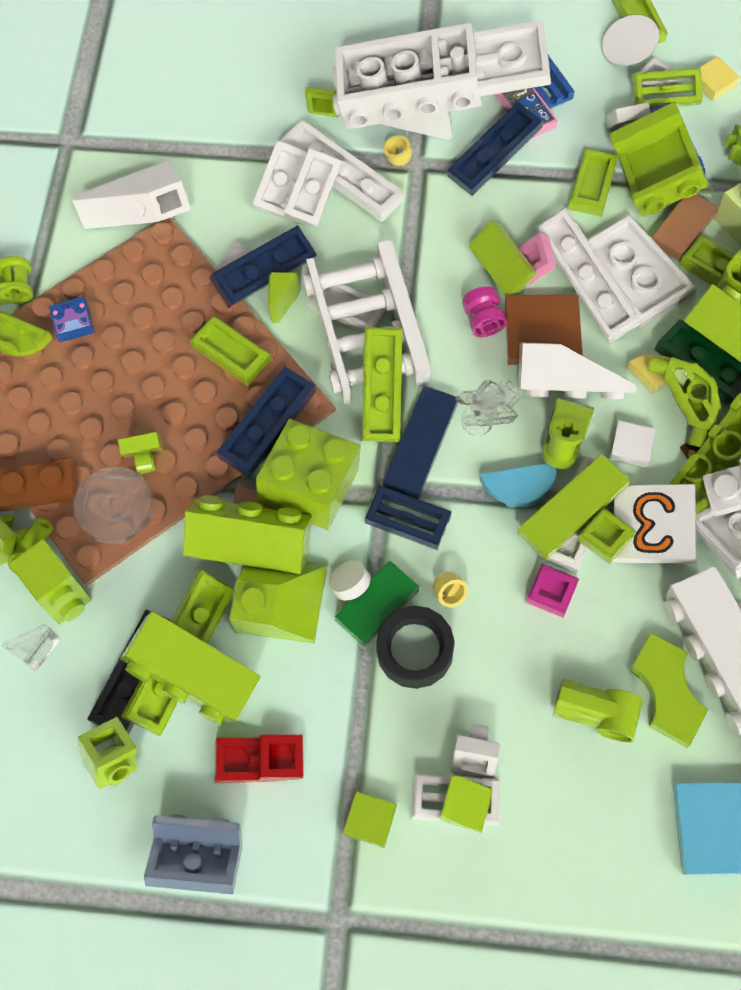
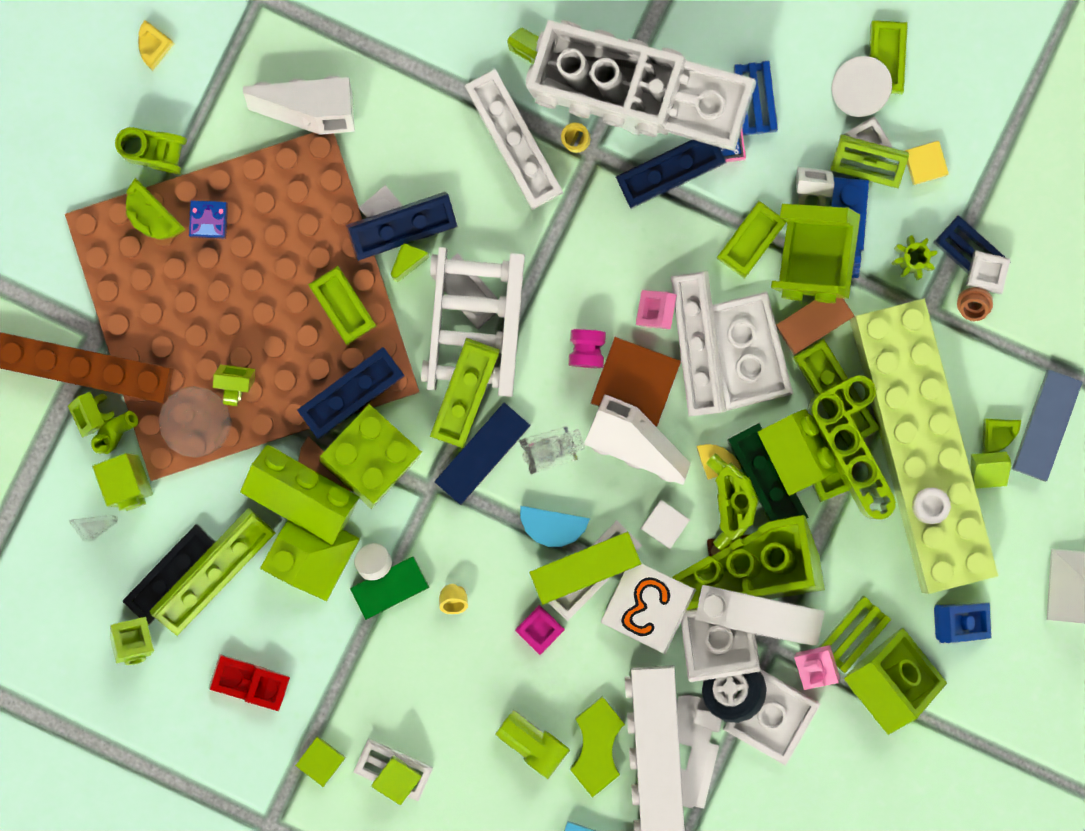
camera: 15 degrees right, 20 degrees up
lime brick [120,611,261,725] -> none
sand blue bracket [144,814,243,895] -> none
white slope [252,140,342,227] -> none
dark blue tile [365,485,452,550] -> none
black tyre [376,605,455,689] -> none
white tile [451,724,500,779] -> none
lime tile [469,220,537,296] -> none
lime piece [542,397,594,469] -> none
lime tile [578,508,636,564] -> none

